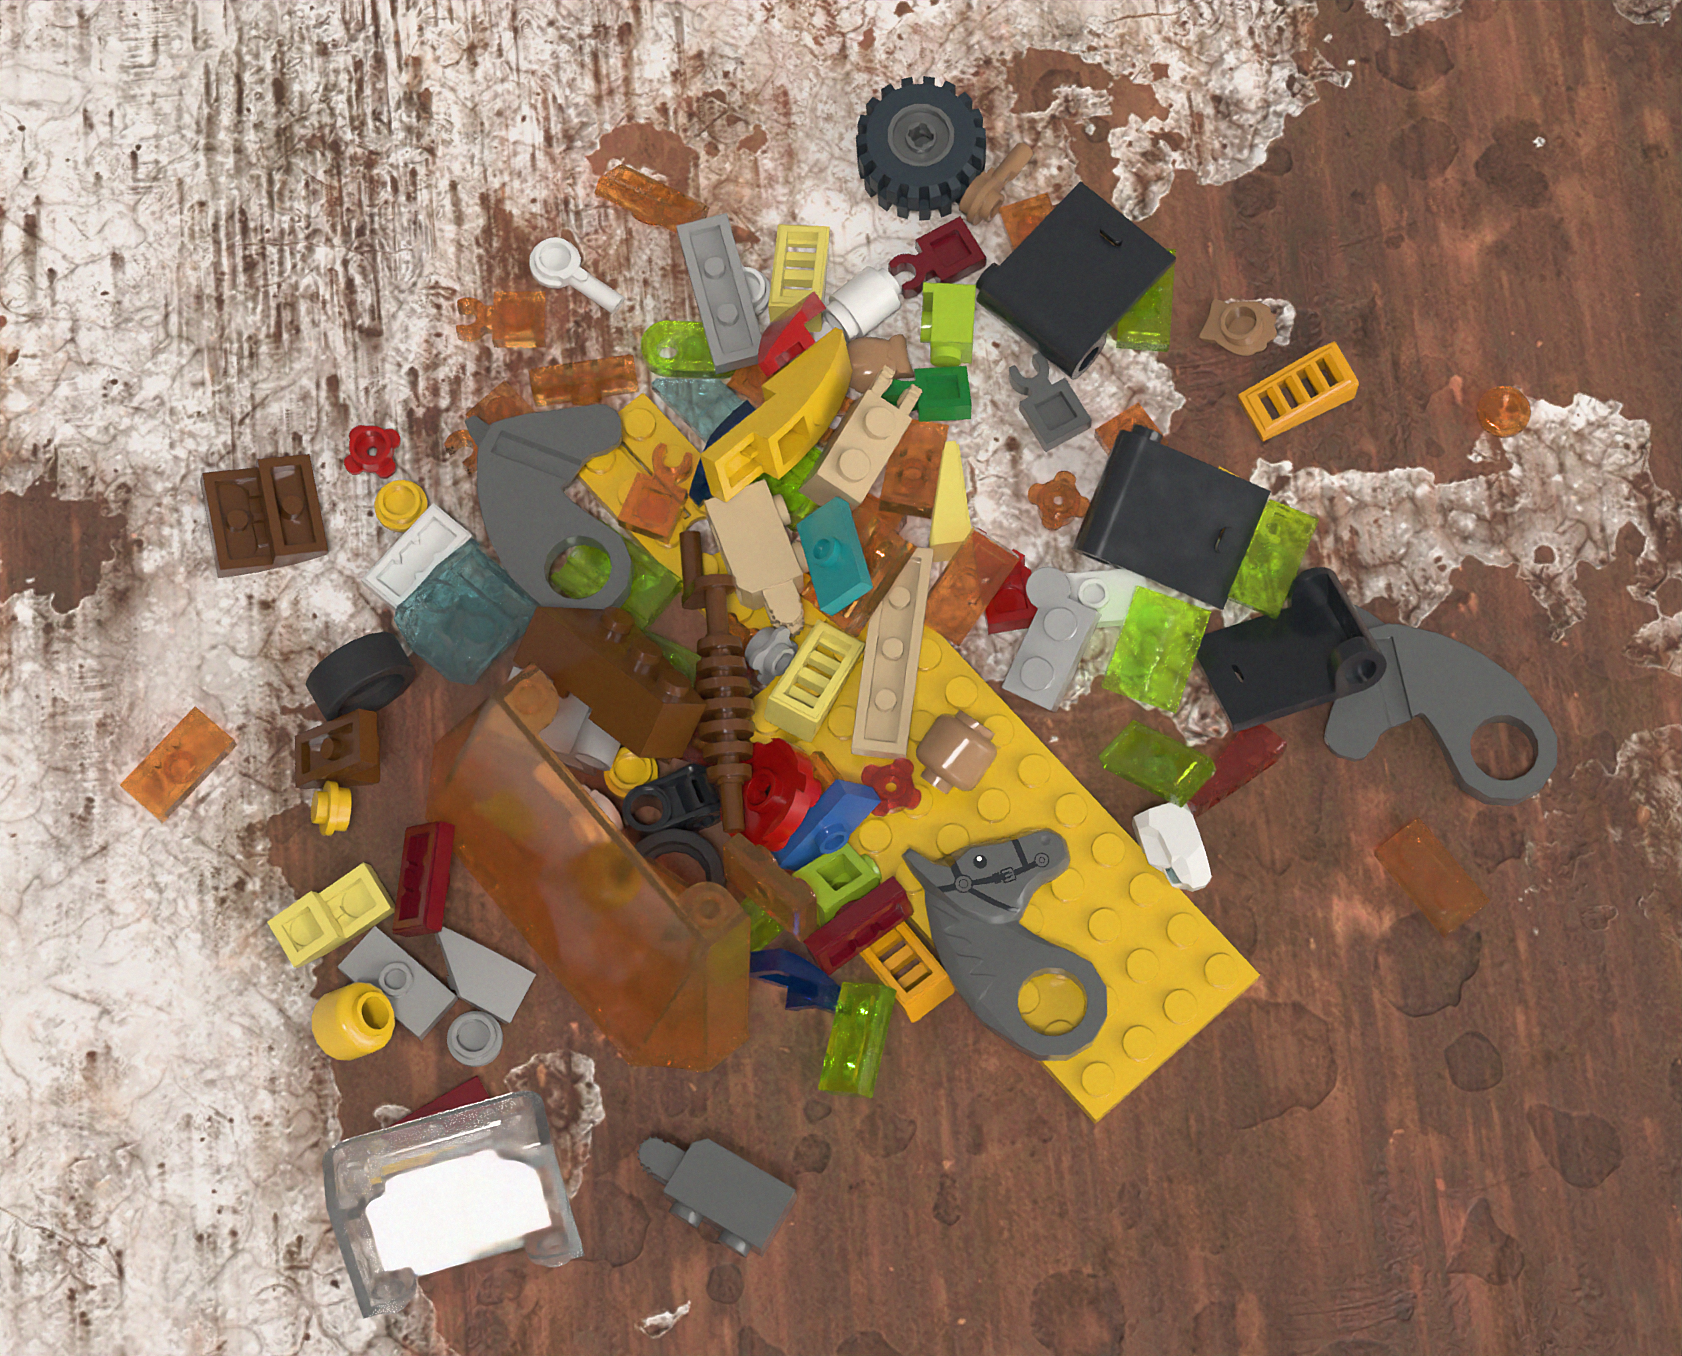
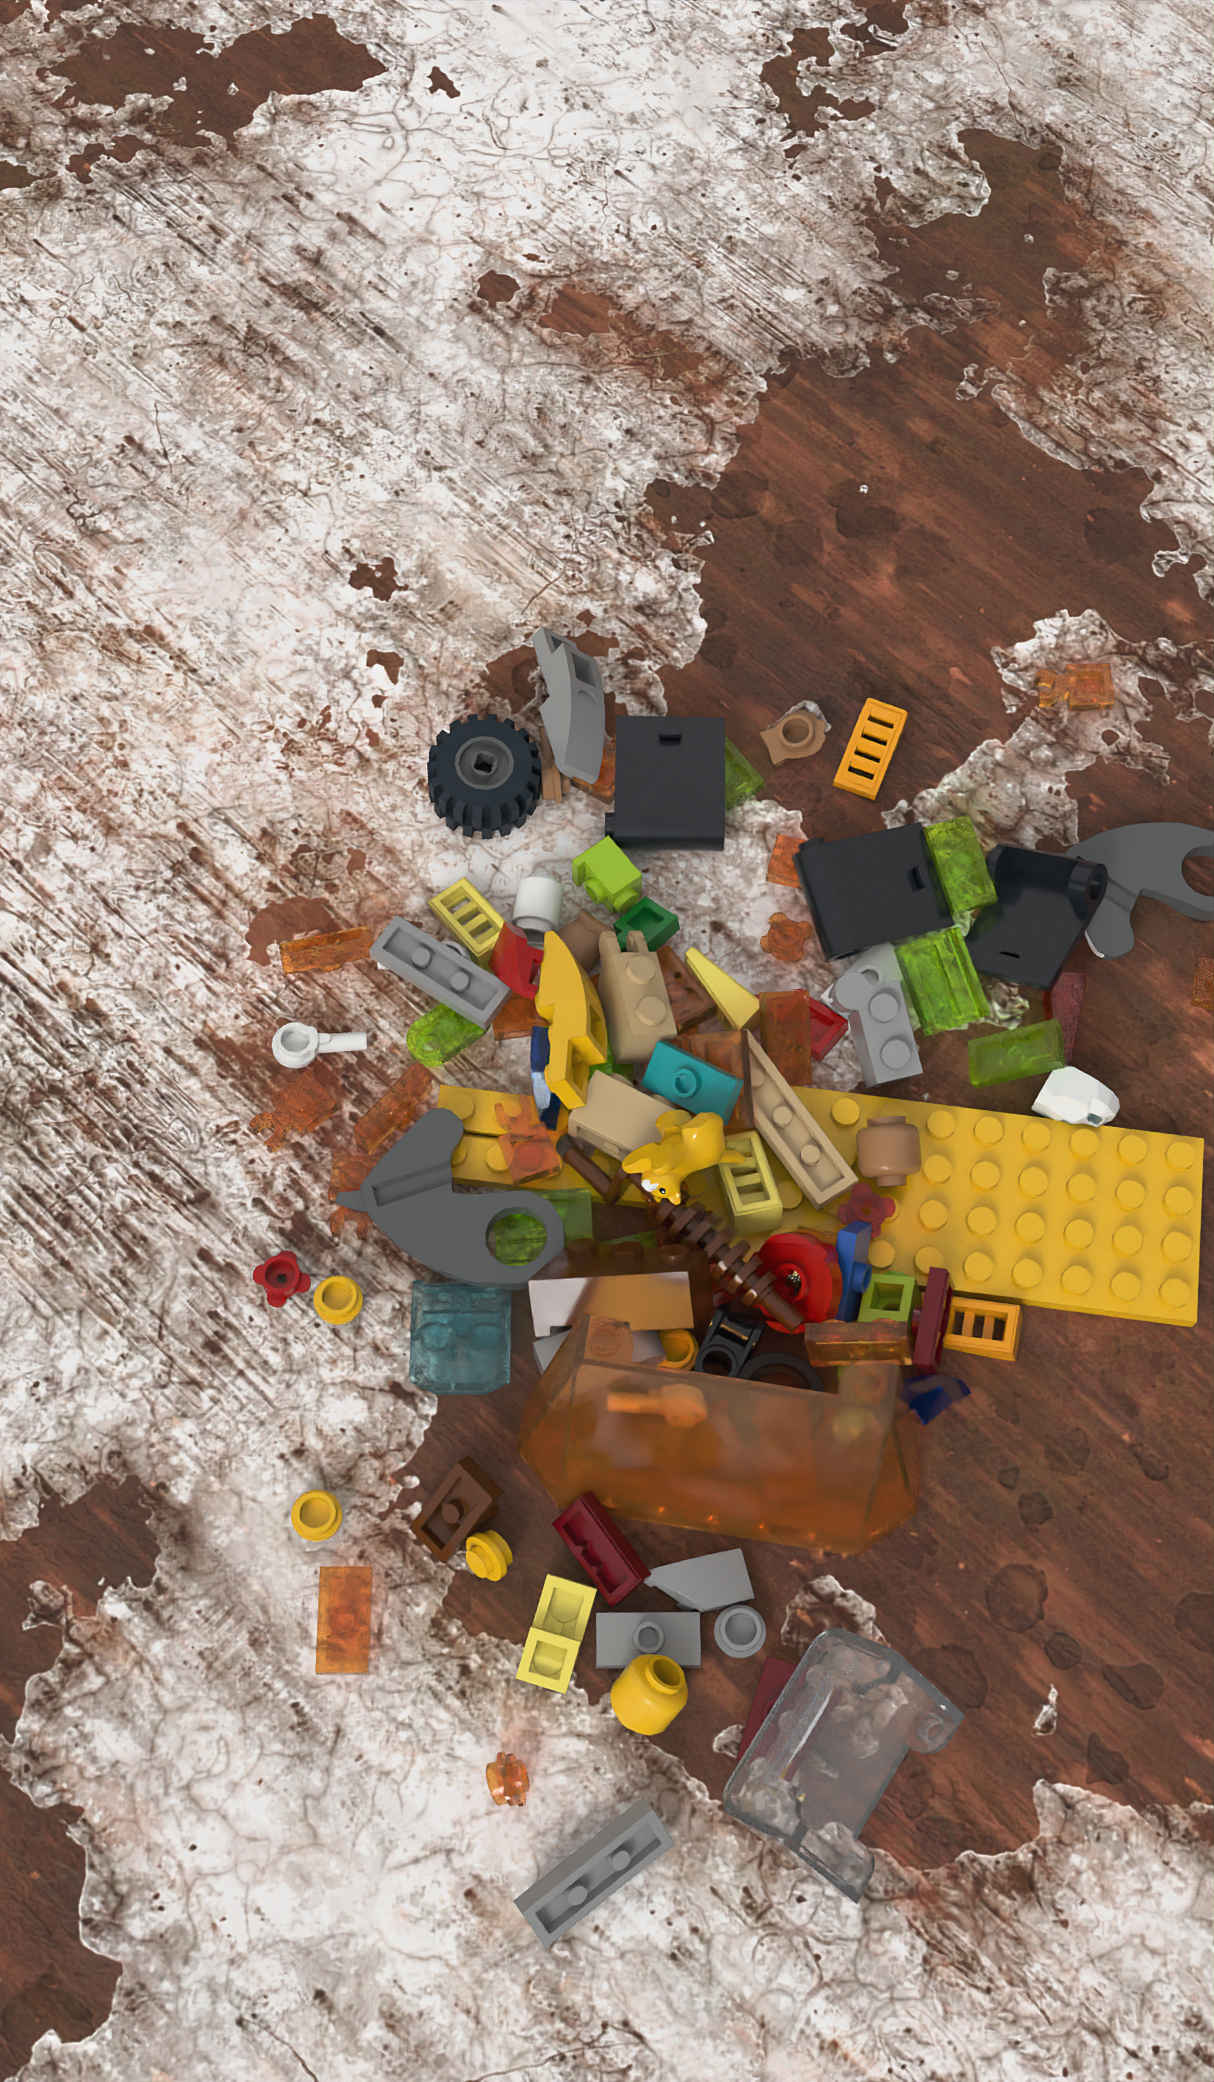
camera: 45 degrees left, 5 degrees down
reddish brown slope [200,454,328,578] -> none
black tyre [305,631,416,722] -> none
white plate [361,503,475,618] -> none
dark grey hinge [637,1136,797,1258] -> none
clear light blue tile [651,378,752,447] -> none
light grey plate [745,626,798,685] -> none
clear neon green plate [818,982,897,1099] -> none
dark red plate [888,216,986,299] -> none
dark grey animal [901,828,1107,1061] -> none
dark grey plate [1009,352,1092,452] -> none
clear orange plate [1477,386,1531,438] -> none
none -> yellow plate [291,1489,343,1542]
none -> clear orange plate [486,1751,530,1807]
none -> light grey plate [513,1798,675,1948]
none -> light grey slope [531,626,605,785]
none -> yellow animal [621,1110,746,1205]
none -> clear orange plate [1033,663,1115,711]

